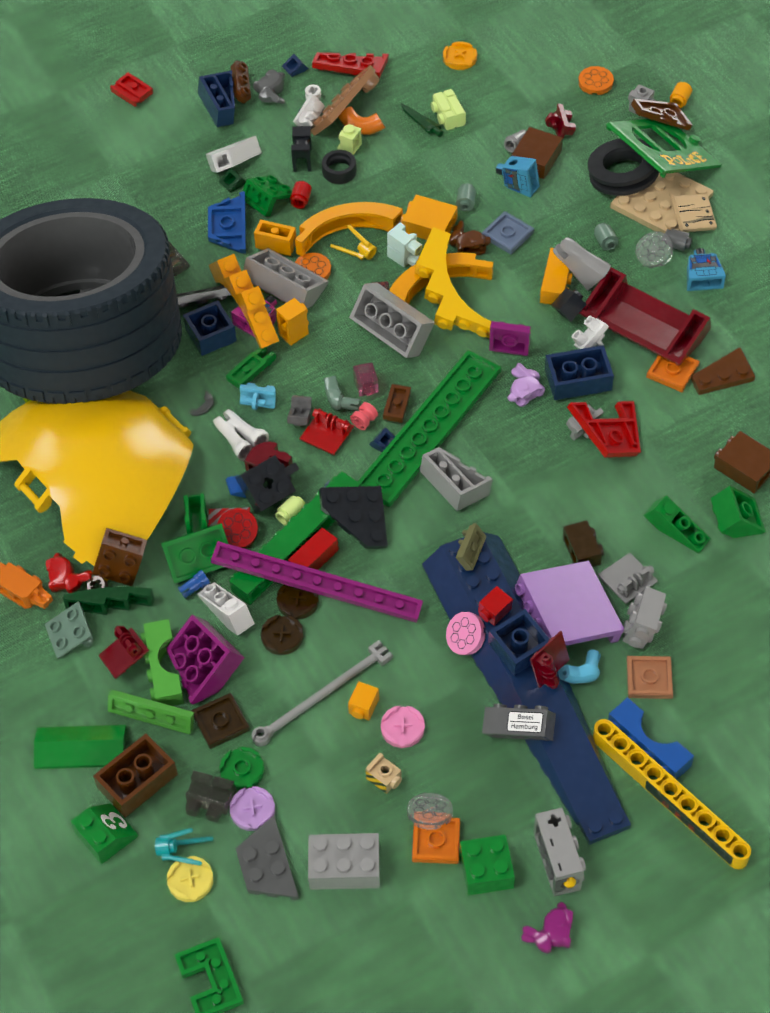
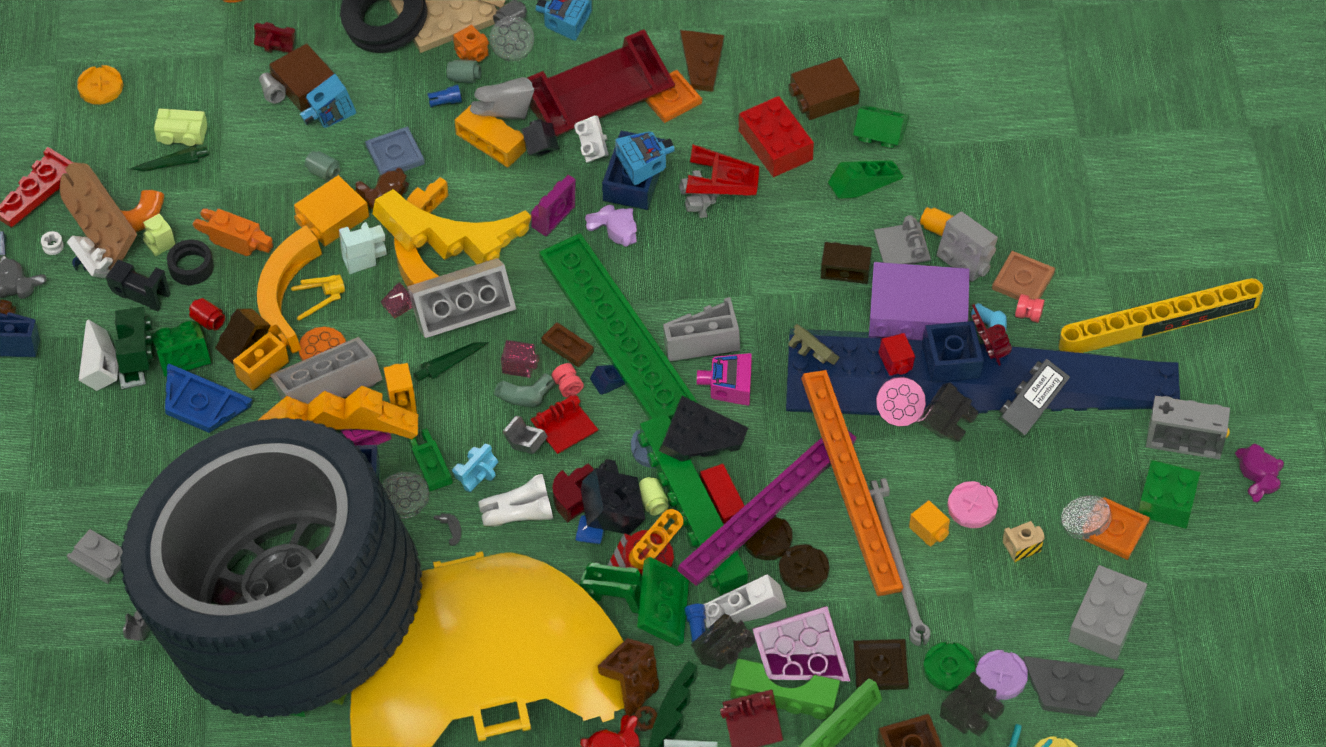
camera: 65 degrees left, 0 degrees up
blue arch [608,697,694,780] -> none
none -> dark green arch [115,307,153,374]
none -> orange hinge [193,208,273,256]
none -> dark brown brick [215,309,271,365]
none -> clear tile [382,472,429,518]
none -> dark green bar [414,342,489,381]
none -> blue pin [427,85,462,107]
none -> orange brick [453,24,489,62]
none -> dark azure torso [615,131,675,185]
none -> light orange beam [629,509,683,569]
none -> clear smoke hips [691,613,755,669]
none -> dark pink torso [697,353,752,406]
none -> red brick [739,96,814,178]
none -> orange plate [801,370,903,597]
none -> clear smoke hips [917,382,979,442]
none -> light orange brick [920,207,954,236]
none -> coral wheel [1015,294,1045,323]

